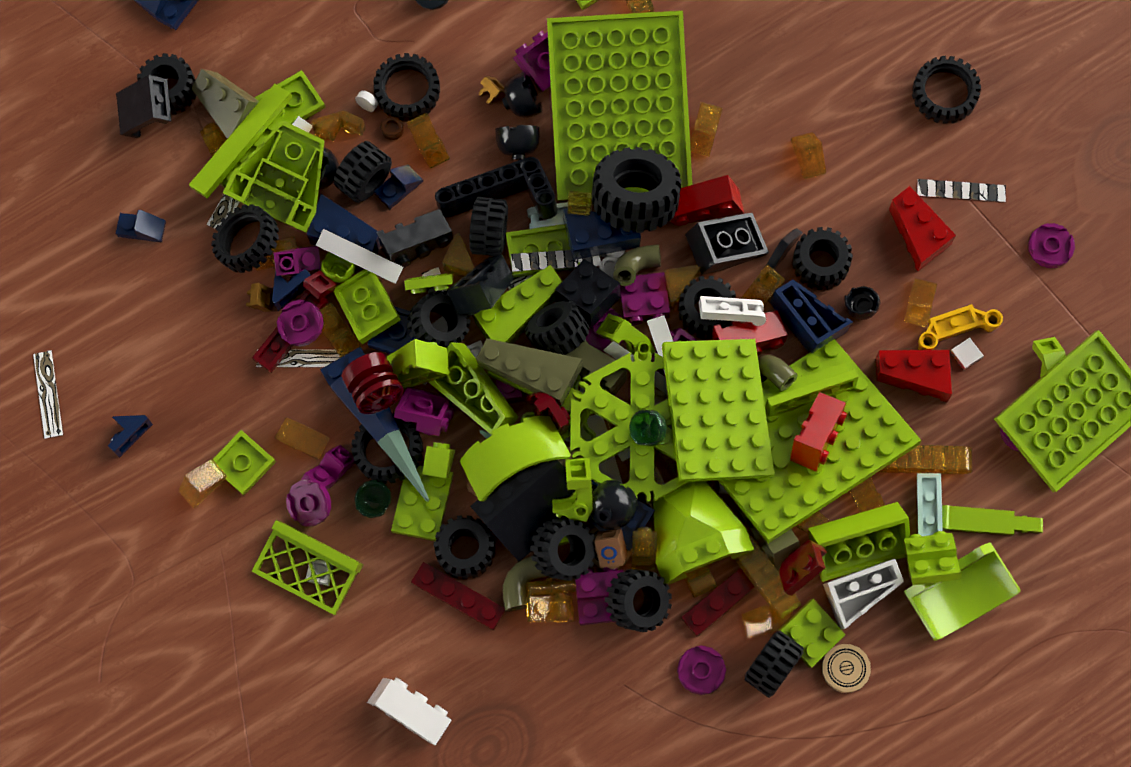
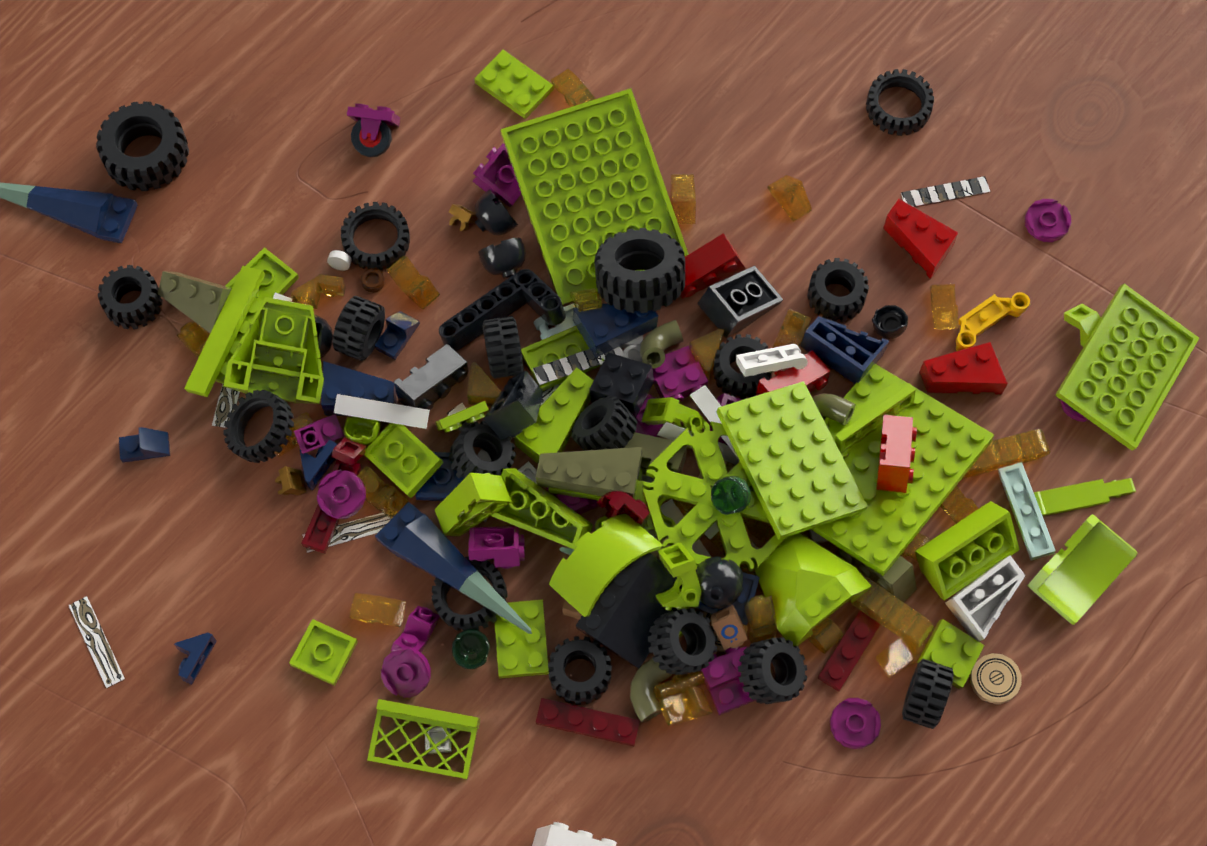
camera: 20 degrees left, 5 degrees down
black panel [116,75,171,138] -> none
clear yellow slope [179,459,228,508] -> none
dark red wheel [341,352,404,414] -> none
lime slope [422,442,455,478] -> none
black tile [763,228,803,277] -> none
dark red slope [779,540,826,596] -> none
lime plate [904,531,961,585] -> none
white tile [950,338,984,370] -> none

